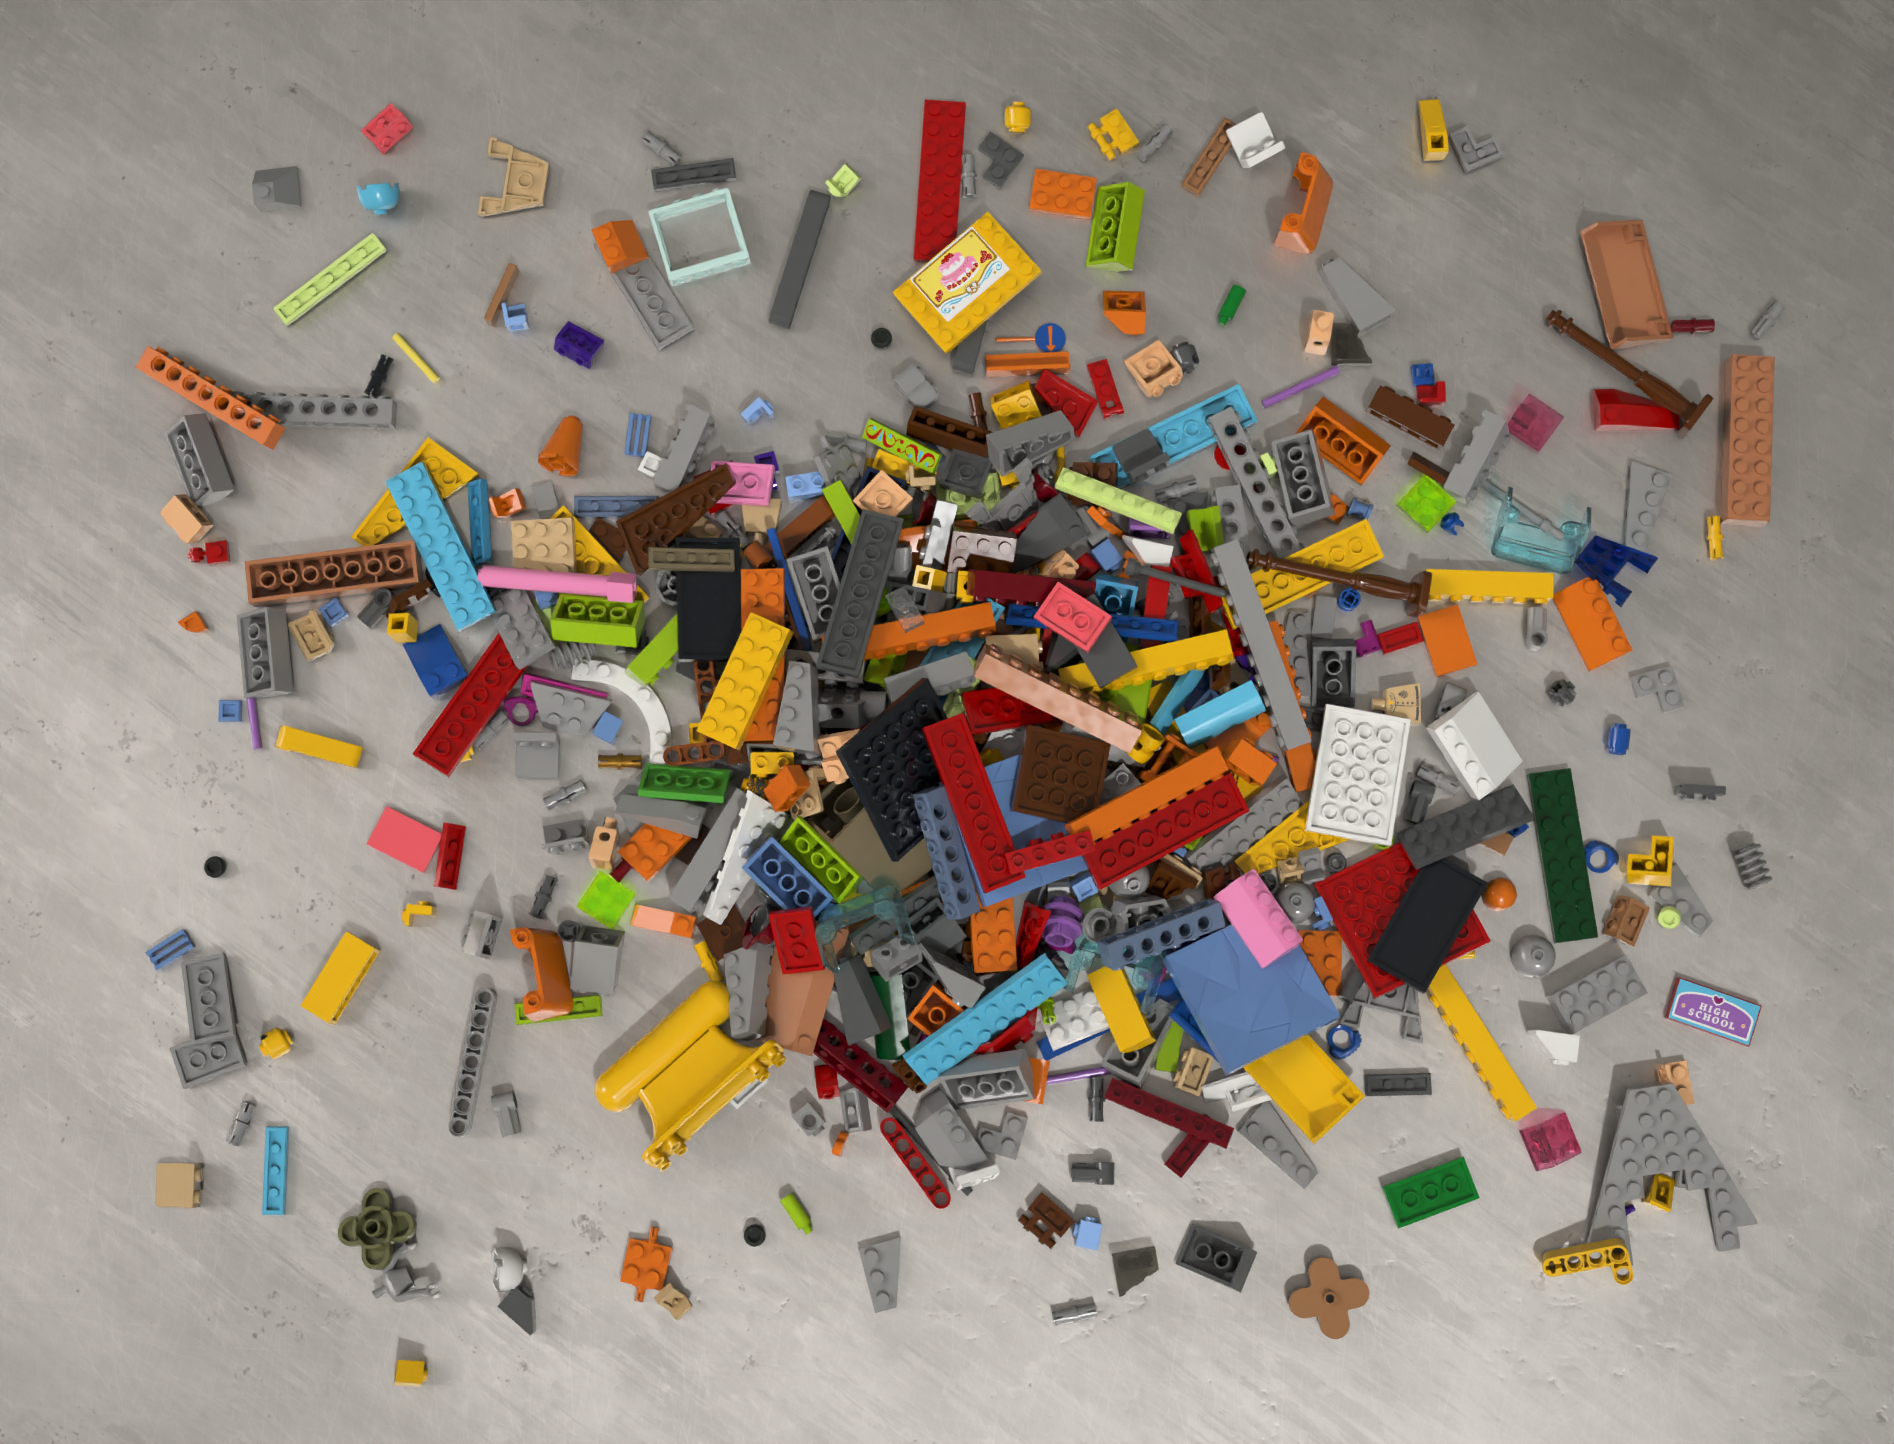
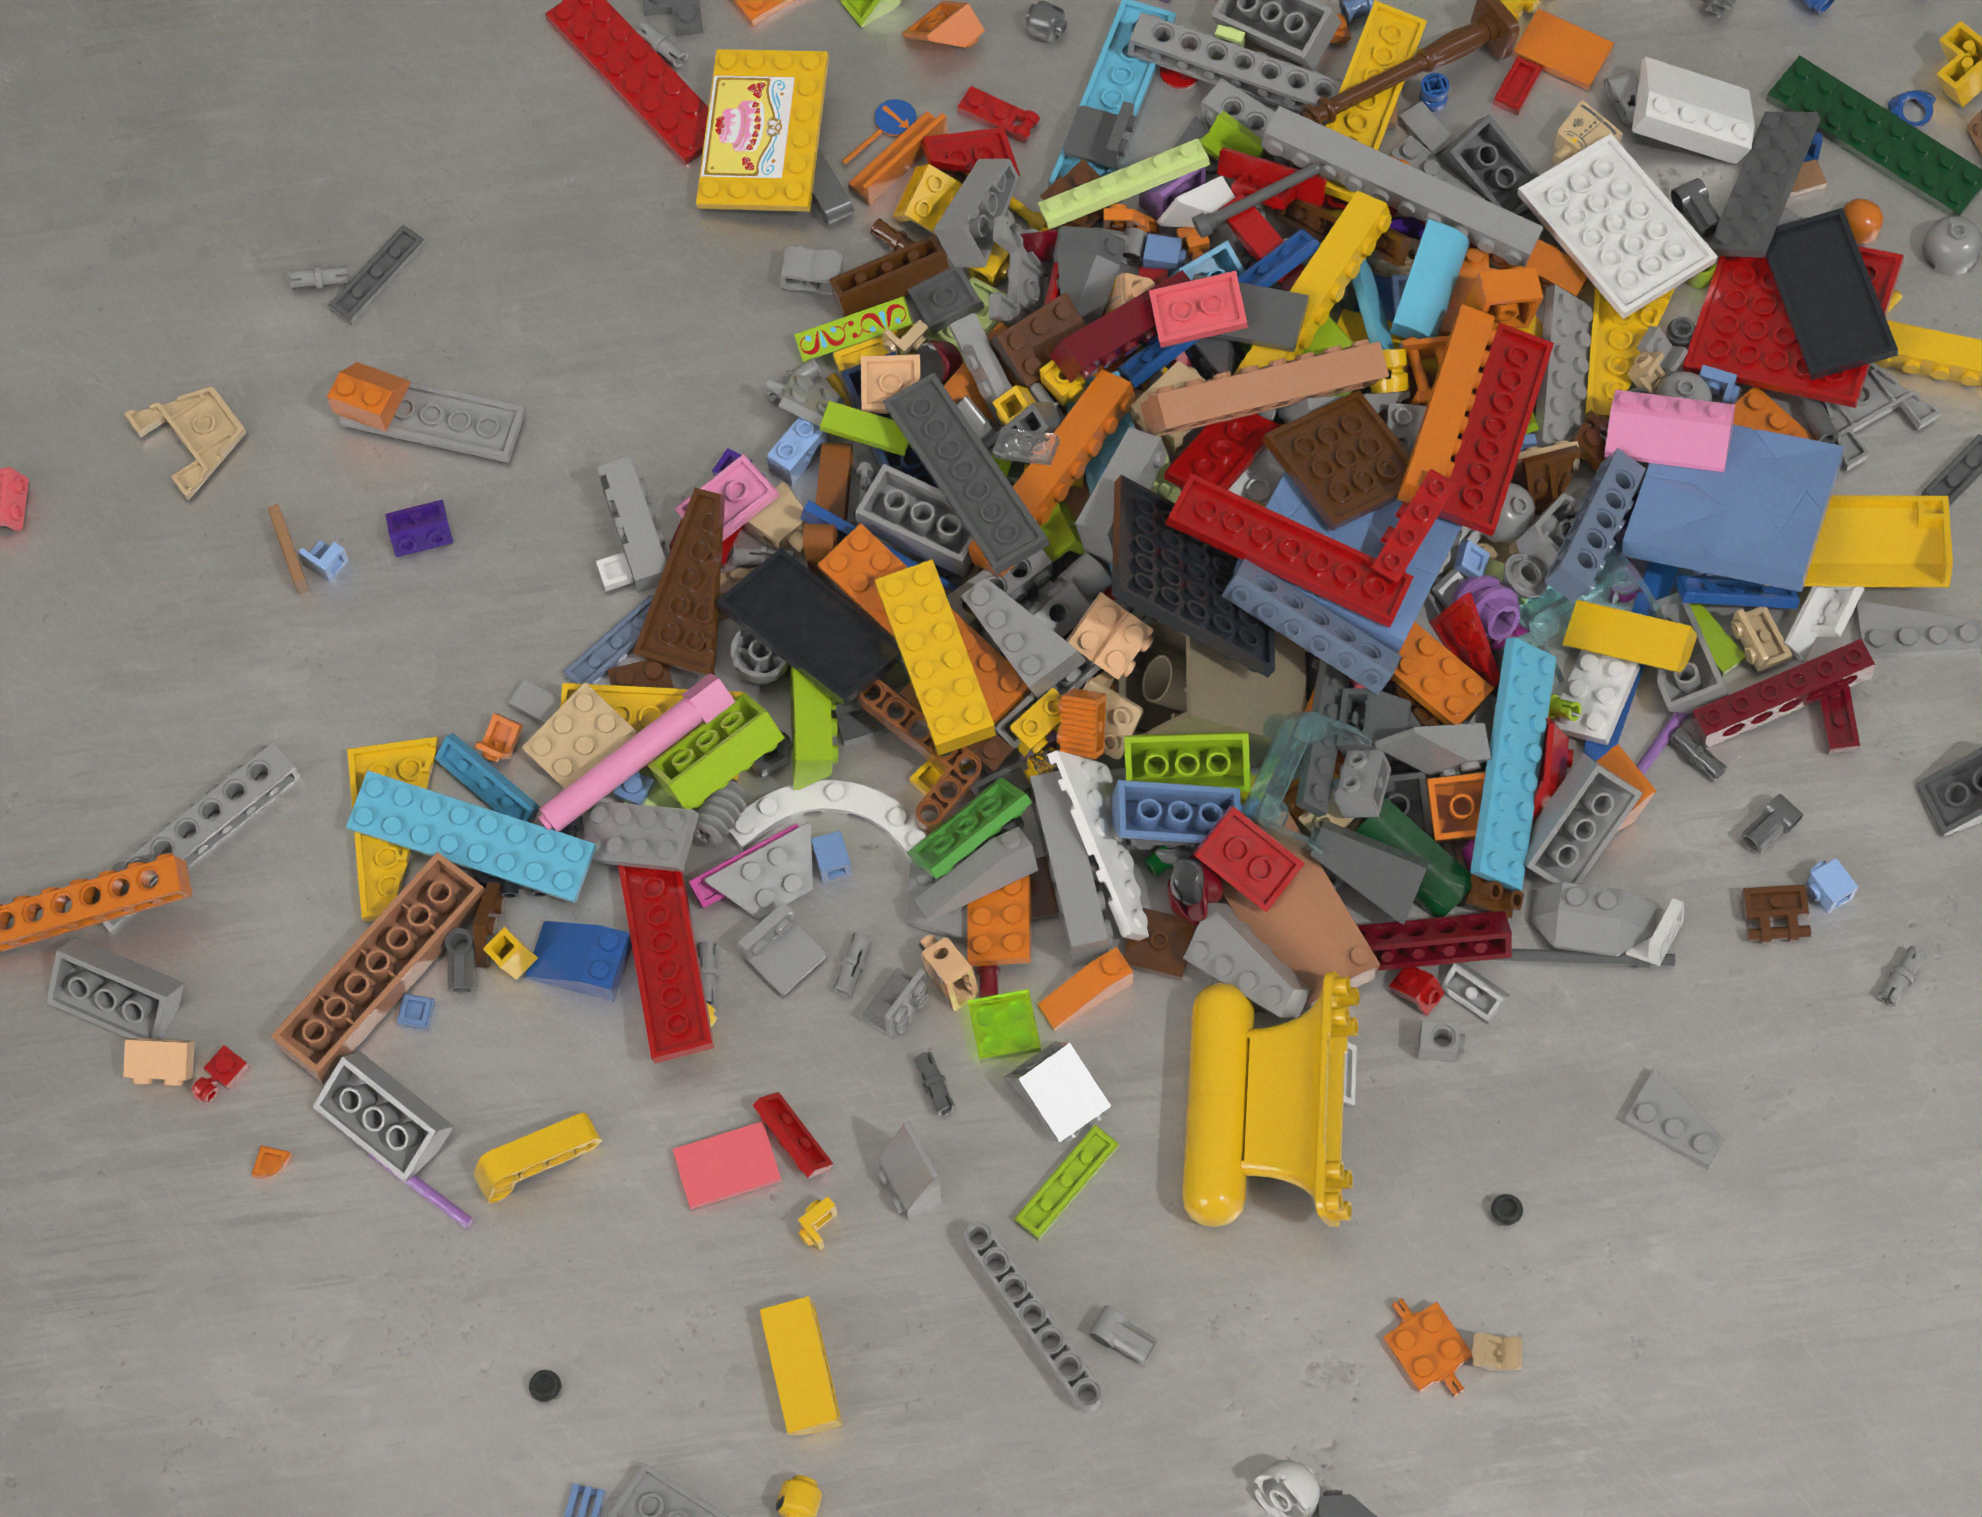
camera: 40 degrees left, 15 degrees down
medium blue tile [218,700,242,722] -> none
yellowish green plate [273,233,387,326] -> none
tan bracket [288,609,334,662] -> none
medium azure cylinder [356,183,400,215] -> none
black pin [364,354,394,398] -> none
light yellow bar [392,333,440,383] -> none
magenta piece [504,696,538,726] -> none
orange windscreen [510,927,574,1022] -> none
orange cone [538,415,583,477] -> none
dark grey wheel [557,920,581,943] -> none
pearl gold pin [598,753,642,770] -> none
medium blue tile [624,413,651,457] -> none
light aqua window [648,188,751,287] -> none
dark tan tile [648,547,735,572] -> none
yellow pin [693,940,725,981] -> none
light blue bracket [740,397,774,424] -> none
dark grey beam [769,190,831,329] -> none
lime cylinder [780,1192,813,1235] -> none
yellowish green bracket [825,164,862,197] -> none
orange tile [832,1131,849,1157] -> none
pearl dark grey plate [871,328,892,349] -> none
red beam [880,1117,951,1209] -> none
light grey plate [976,1112,1028,1160] -> none
clear smoke wing [1112,1246,1159,1297] -> none
light nougat plate [1124,340,1183,398] -> none
light grey pin [1155,478,1199,503] -> none
blue piece [1328,1025,1362,1059] -> none
magenta piece [1355,620,1382,658] -> none
light grey pin [1416,763,1460,796] -> none

